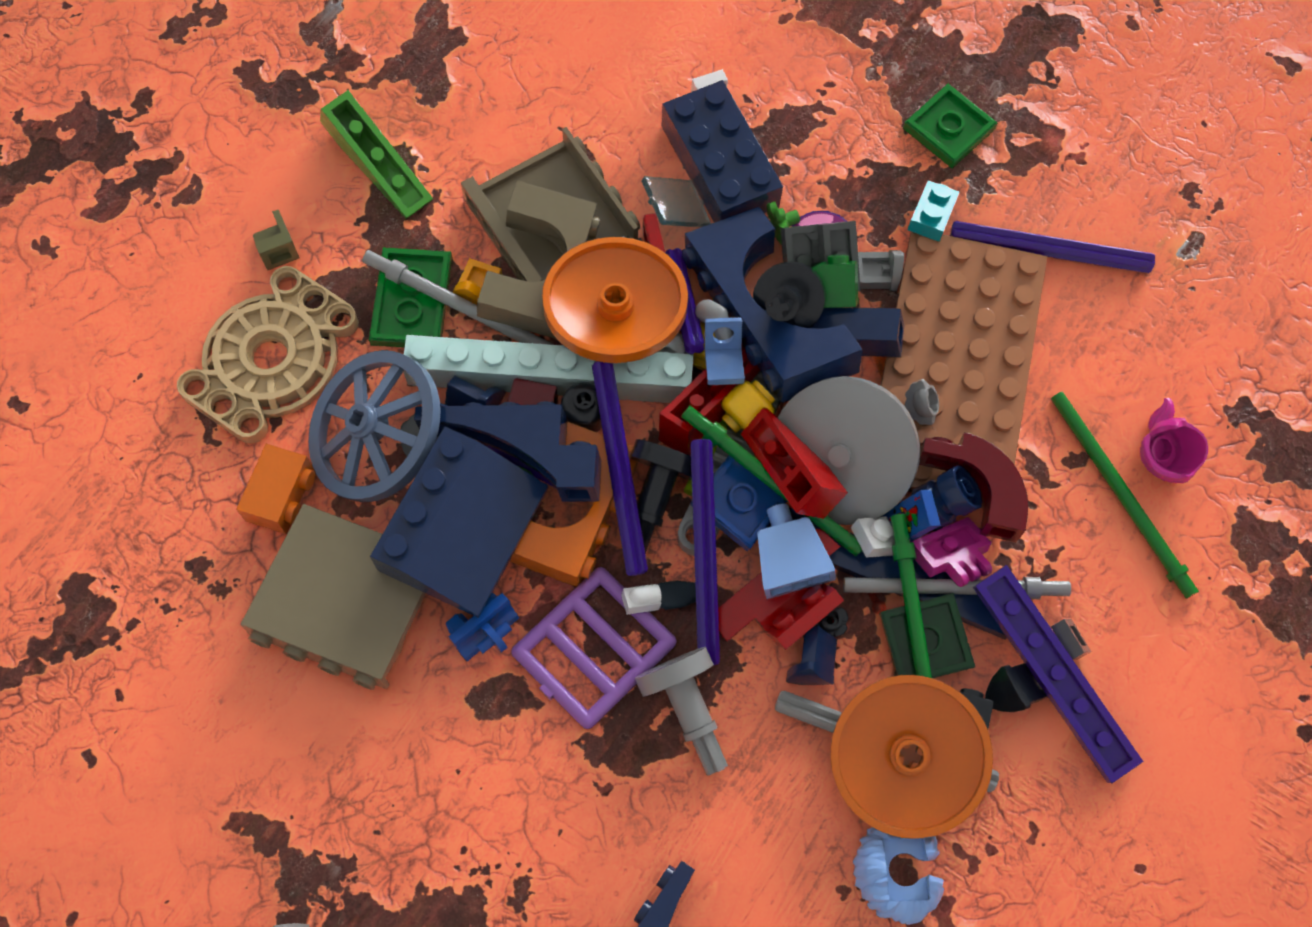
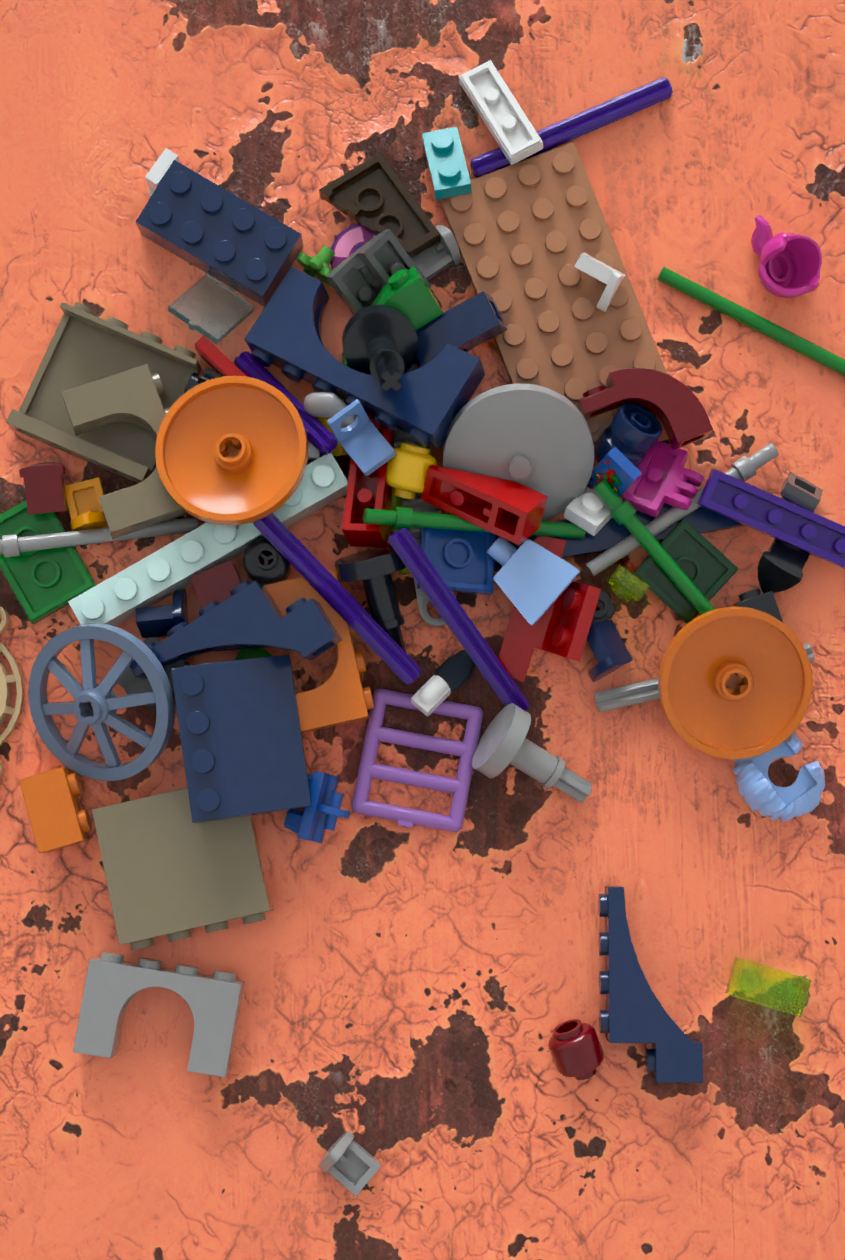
camera: 30 degrees left, 15 degrees up
green tile [903,83,998,169] -> none
light grey piece [905,379,939,425] -> none
none -> dark red tile [19,462,68,515]
none -> light grey arch [73,952,245,1077]
none -> dark brown wing [319,153,441,259]
none -> white tile [459,60,543,165]
none -> white tile [574,253,626,312]
none -> clear neon green plate [607,565,650,602]

